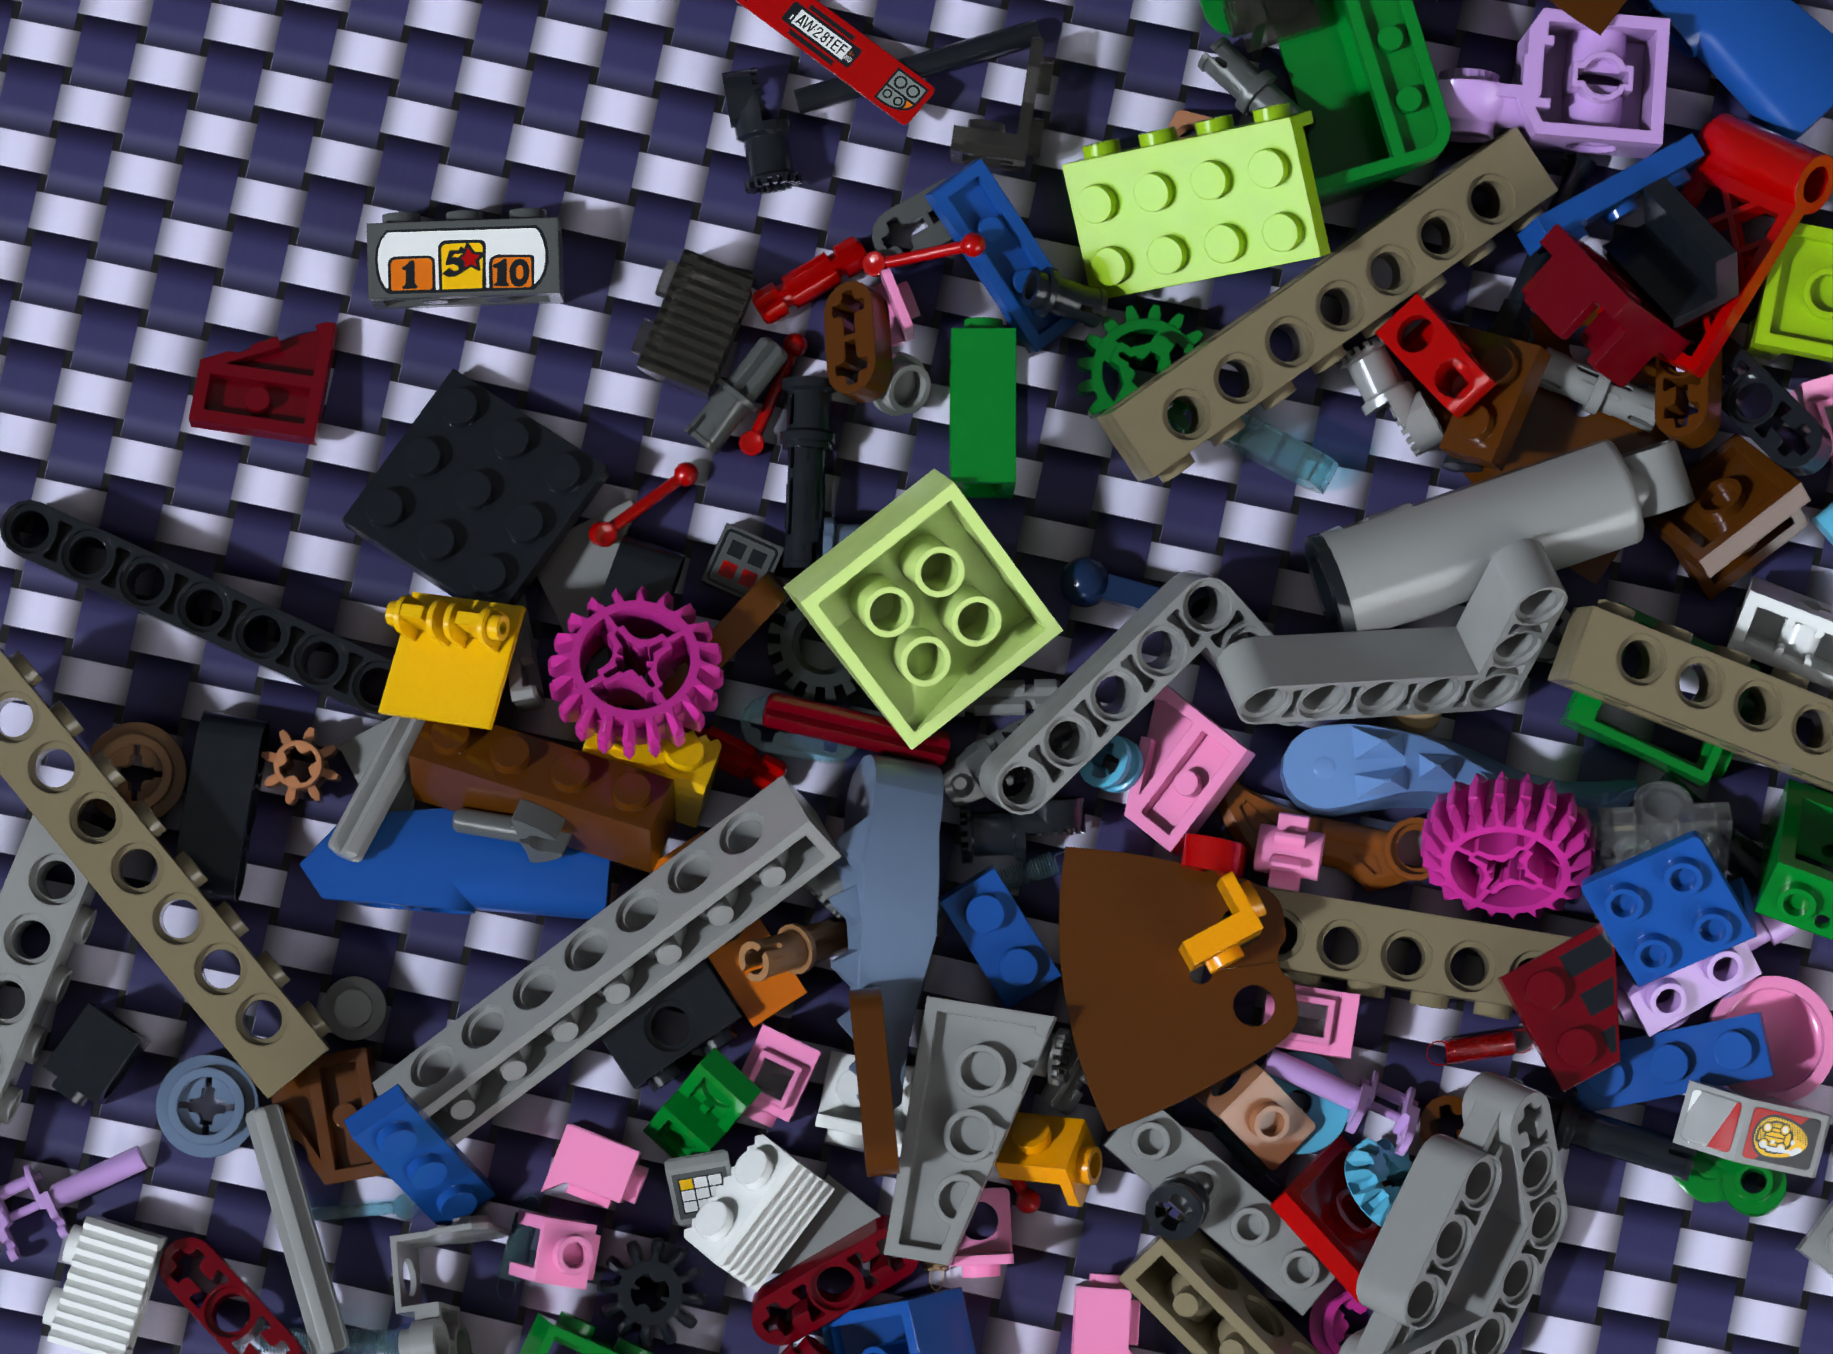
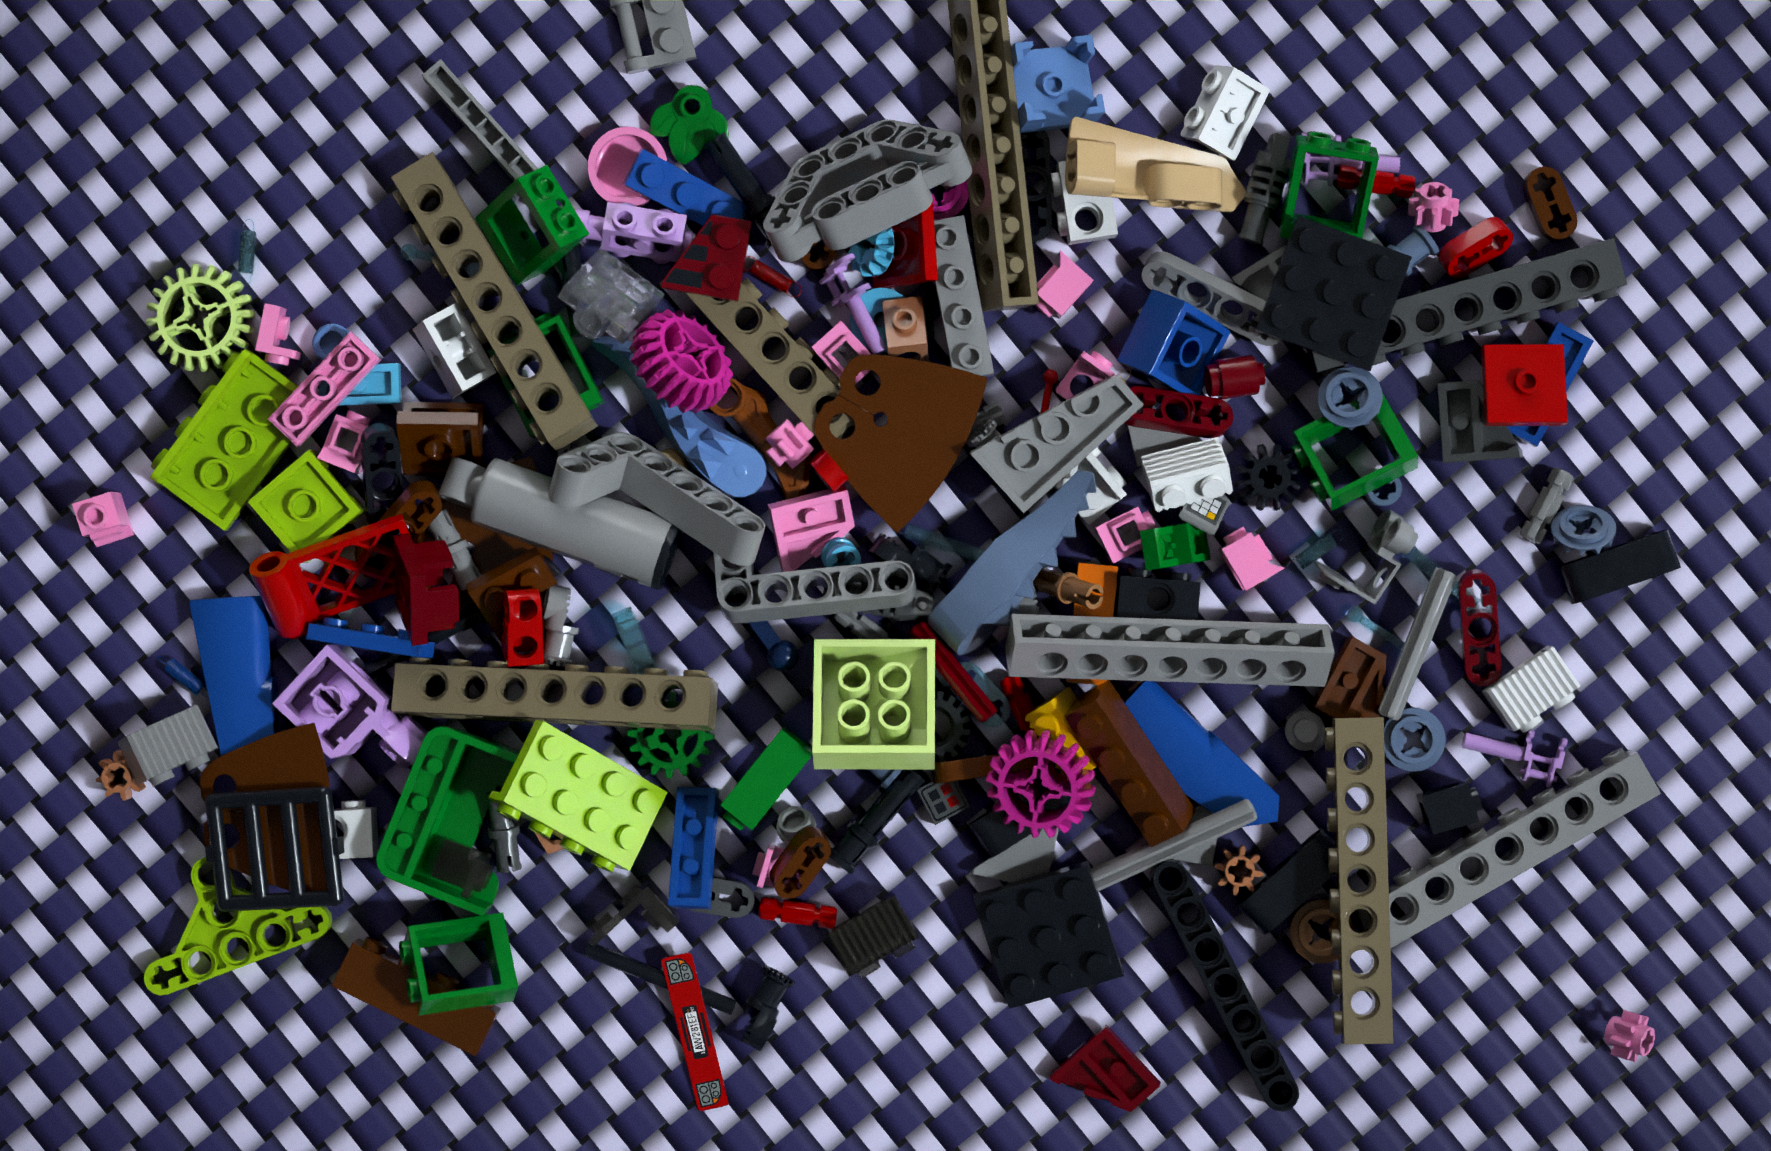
camera: 140 degrees left, 5 degrees up
blue plate [343,1084,496,1226] -> none
brick [366,208,564,310] -> none
yellow hinge [378,592,526,730] -> none
dark grey bar [452,799,573,863] -> none
light grey tile [508,593,546,712] -> none
bright pink window [508,1210,601,1290] -> none
red hinge [589,462,699,547] -> none
dark grey axle [684,336,788,455] -> none
red hinge [739,333,808,457] -> none
reddish brown beam [849,987,900,1177] -> none
red hinge [862,232,986,277] -> none
blue plate [938,865,1061,1009] -> none
light orange bracket [995,1112,1103,1207] -> none
black pin [1022,267,1108,328] -> none
black bush [1145,1174,1210,1241] -> none
light orange bracket [1178,871,1266,974] -> none
blue bracket [1581,830,1757,987] -> none
black panel [1602,177,1739,329] -> none
slope [1672,1079,1832,1178] -> none

